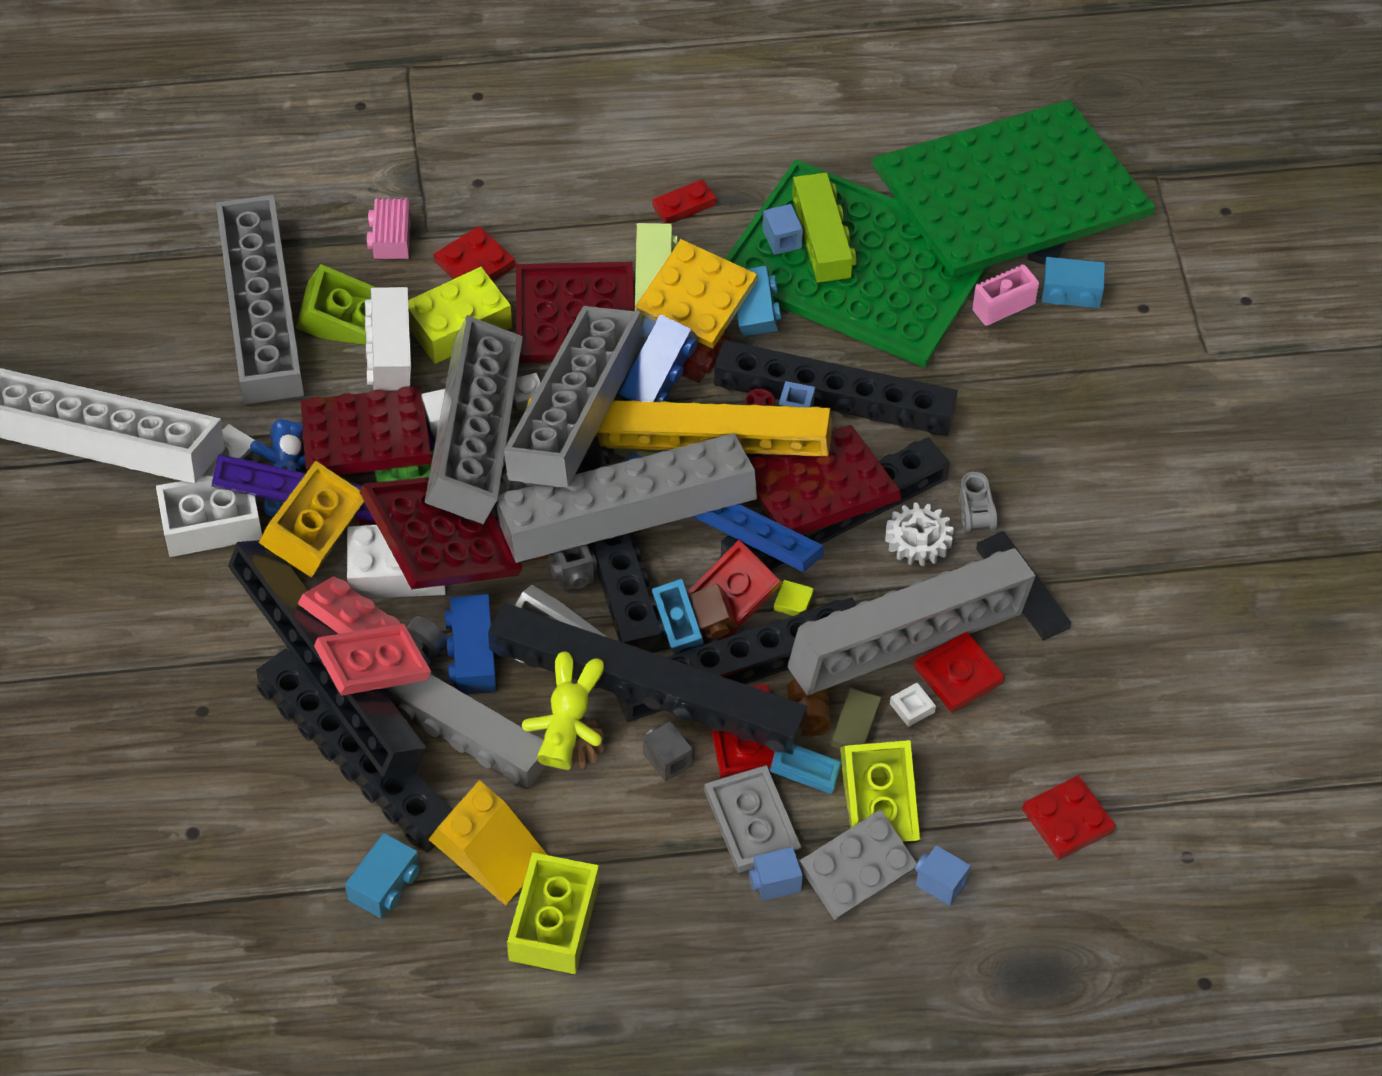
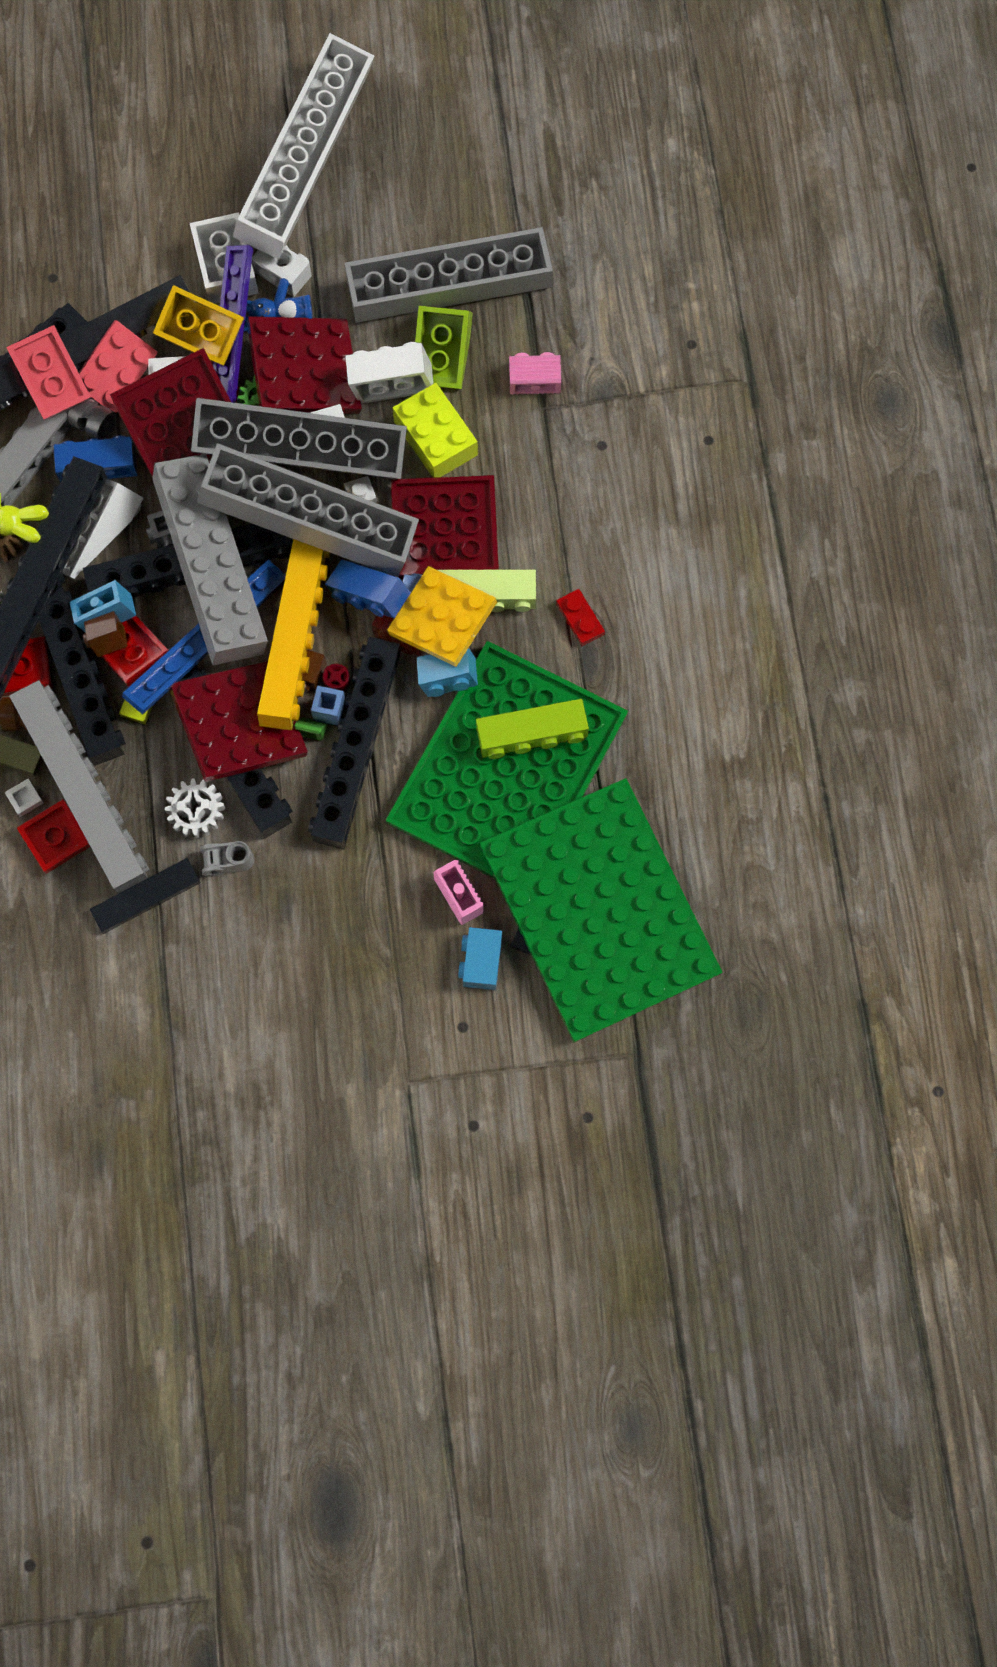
camera: 90 degrees right, 20 degrees up
red plate [433,226,516,281] -> none
medium blue brick [763,204,803,255] -> none

